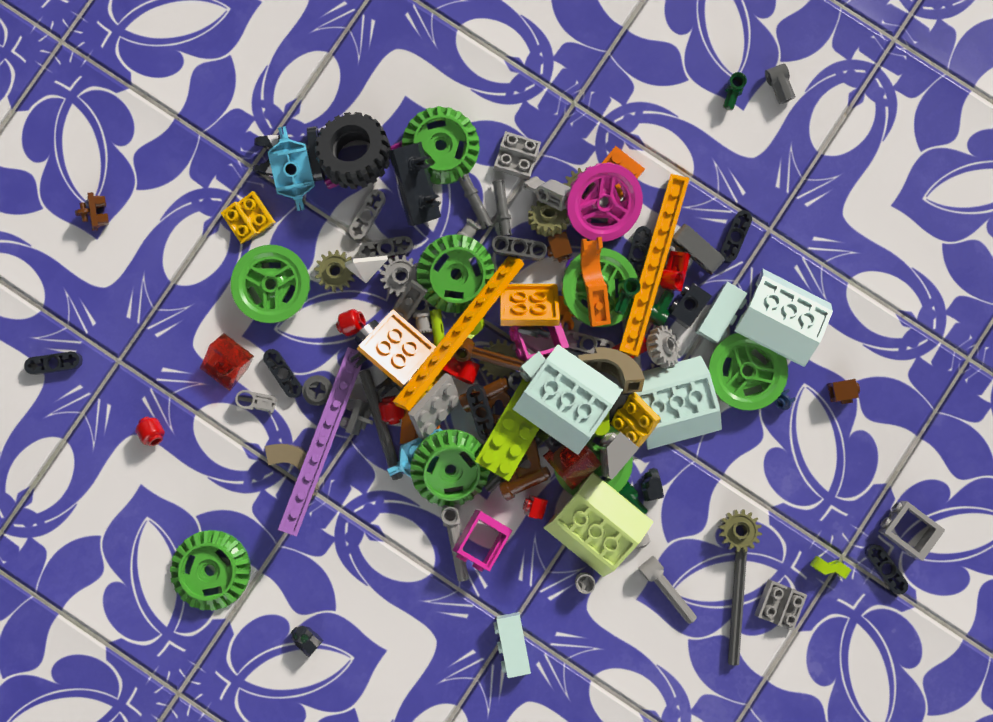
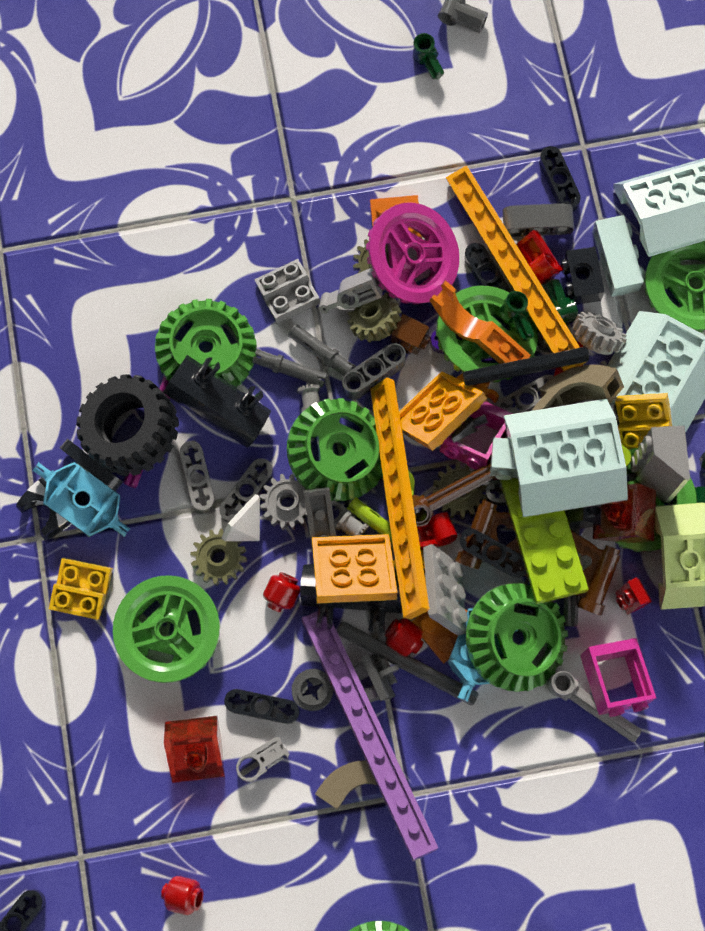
camera: 40 degrees left, 10 degrees down
none -> black axle [463,347,589,386]

